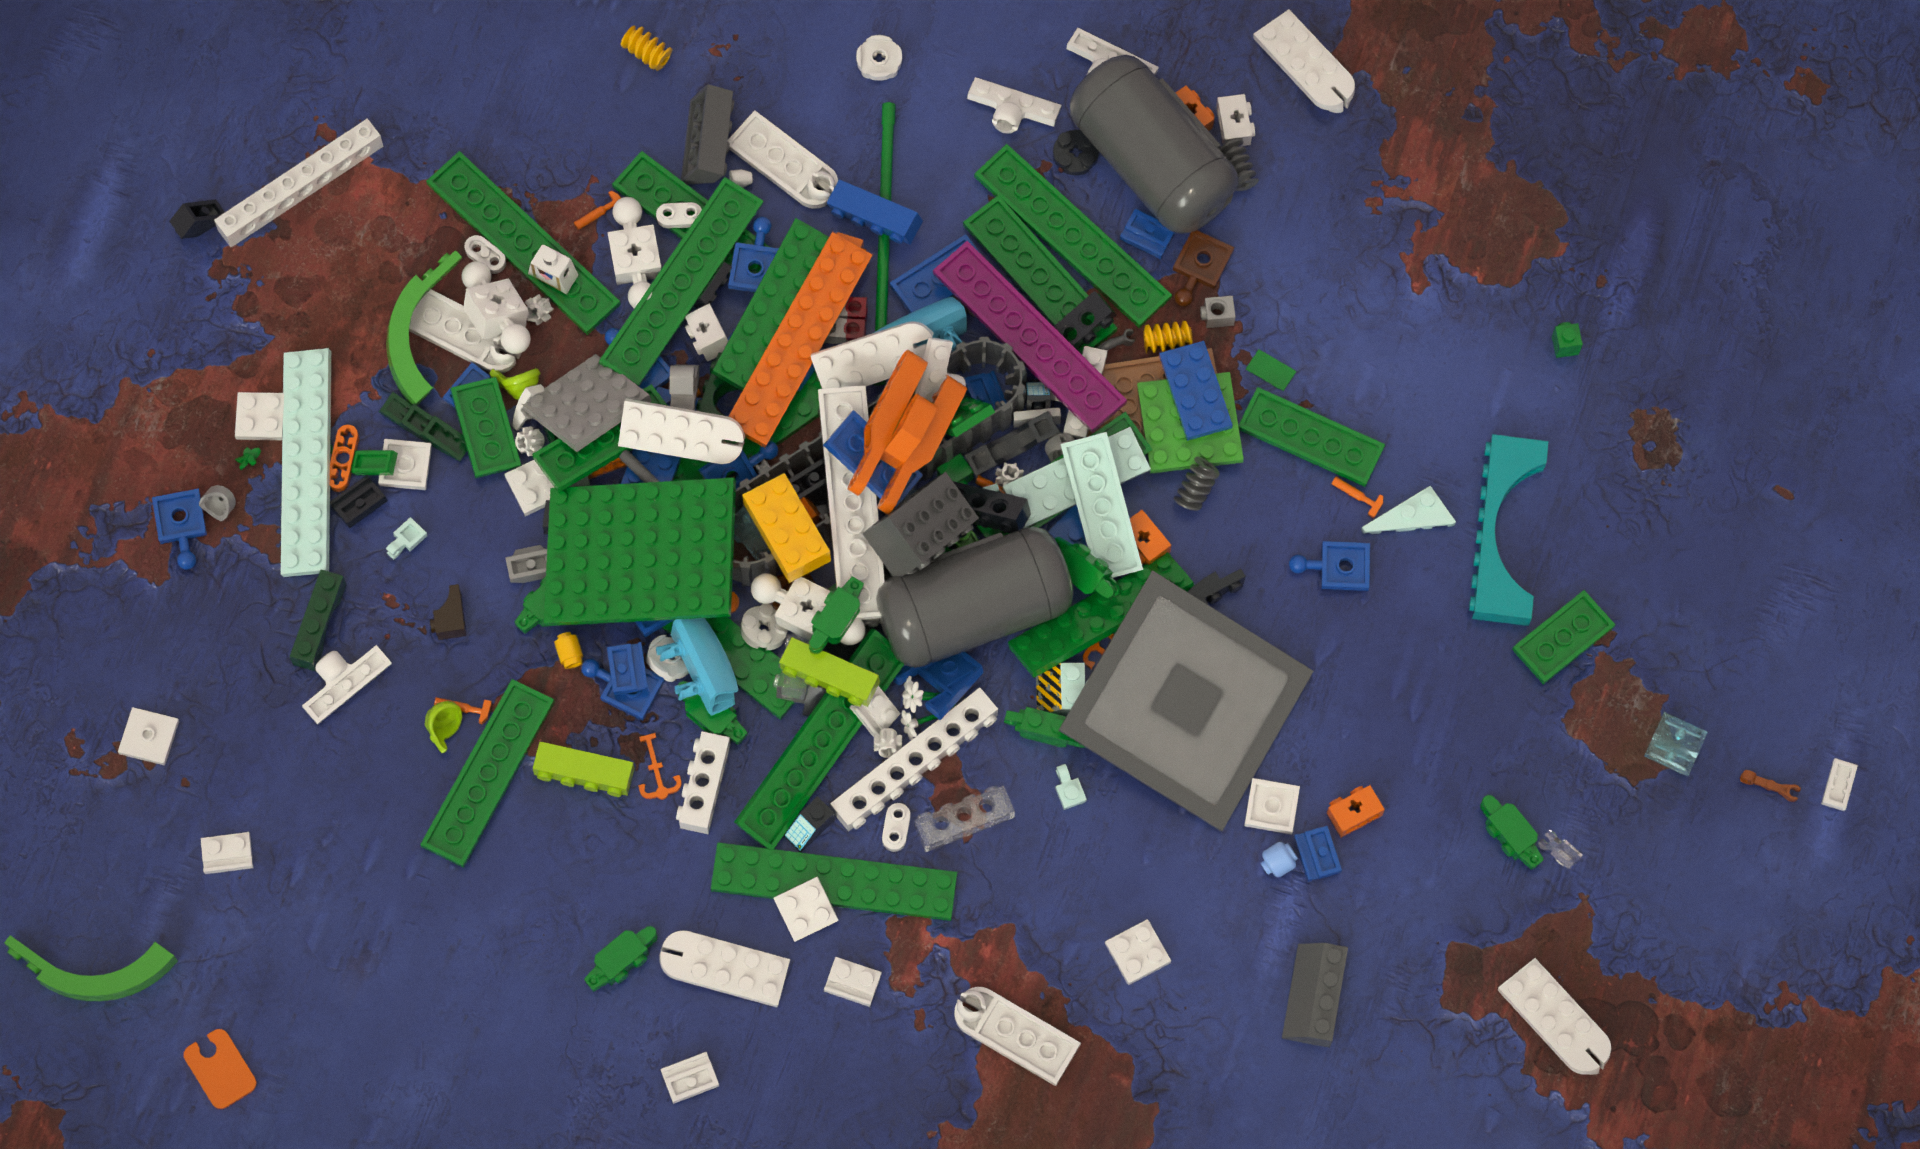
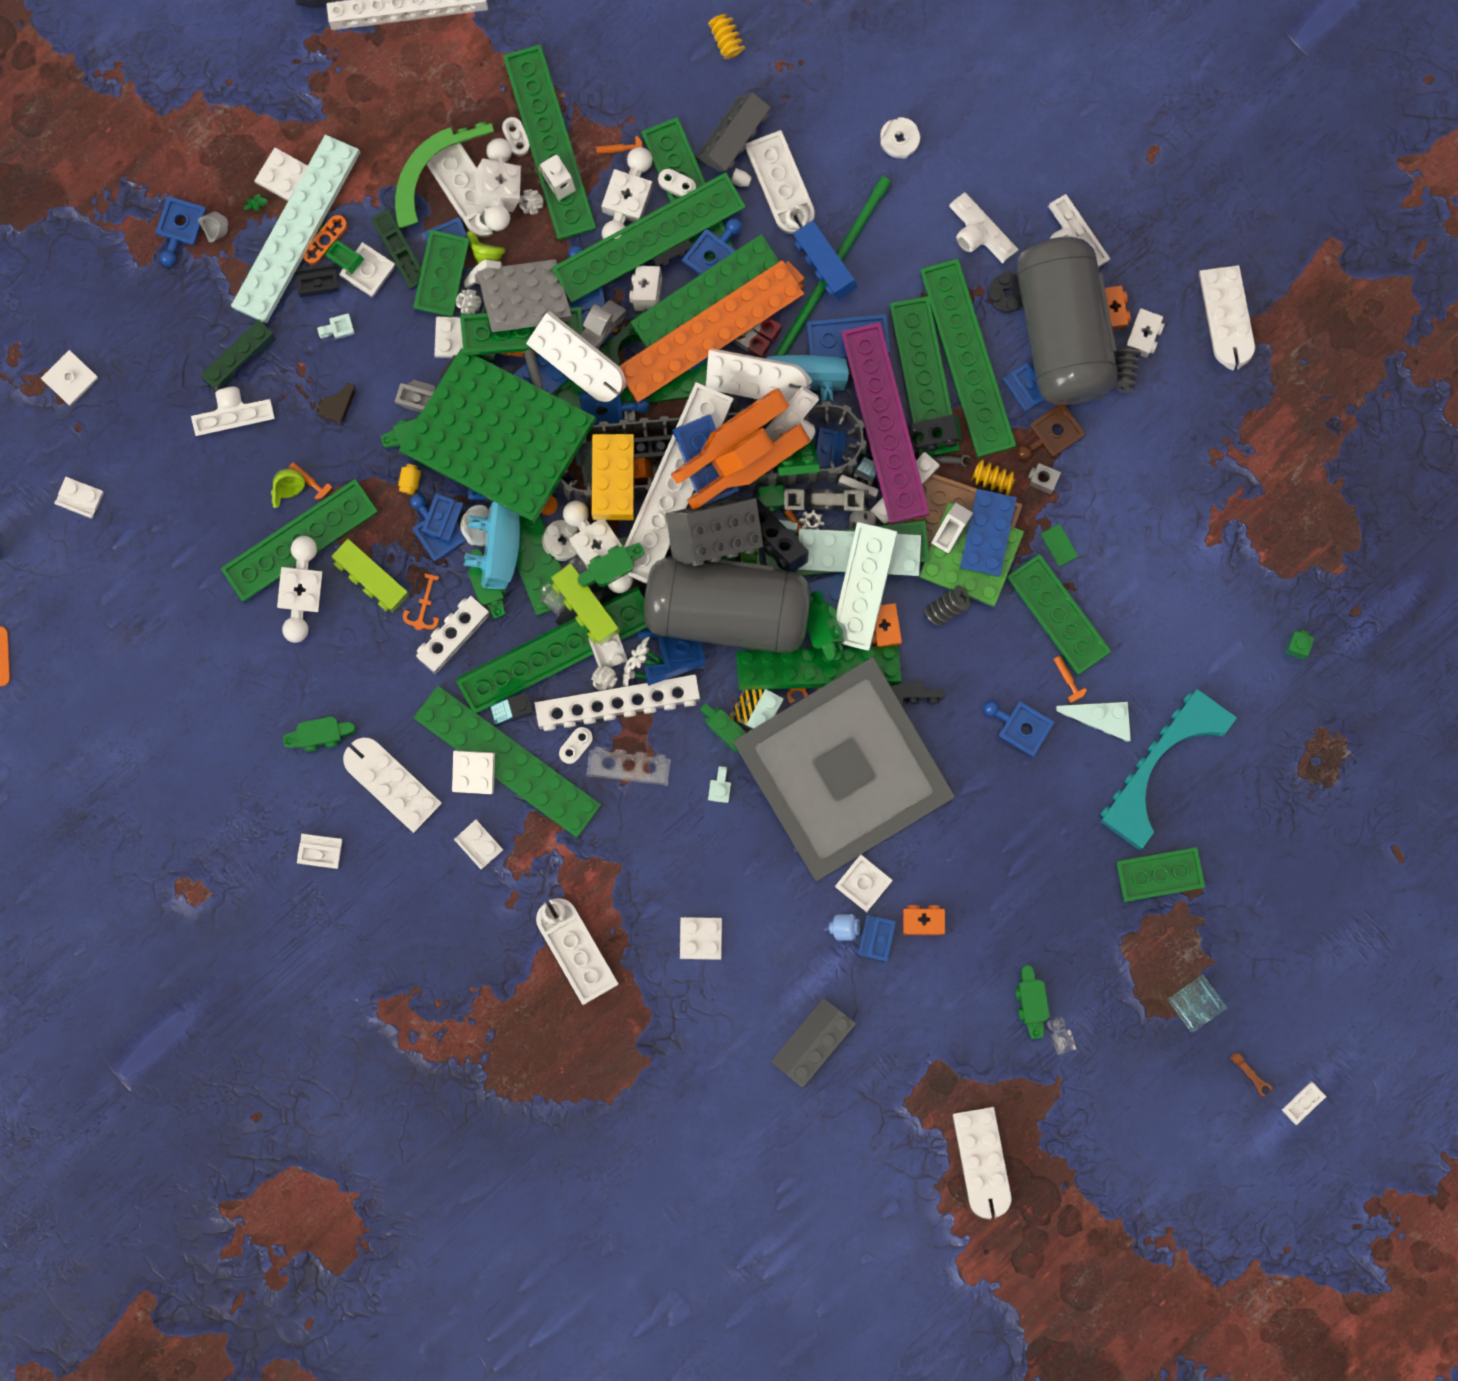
camera: 30 degrees right, 10 degrees up
none -> white brick [277,536,322,643]
none -> white slope [931,503,973,554]

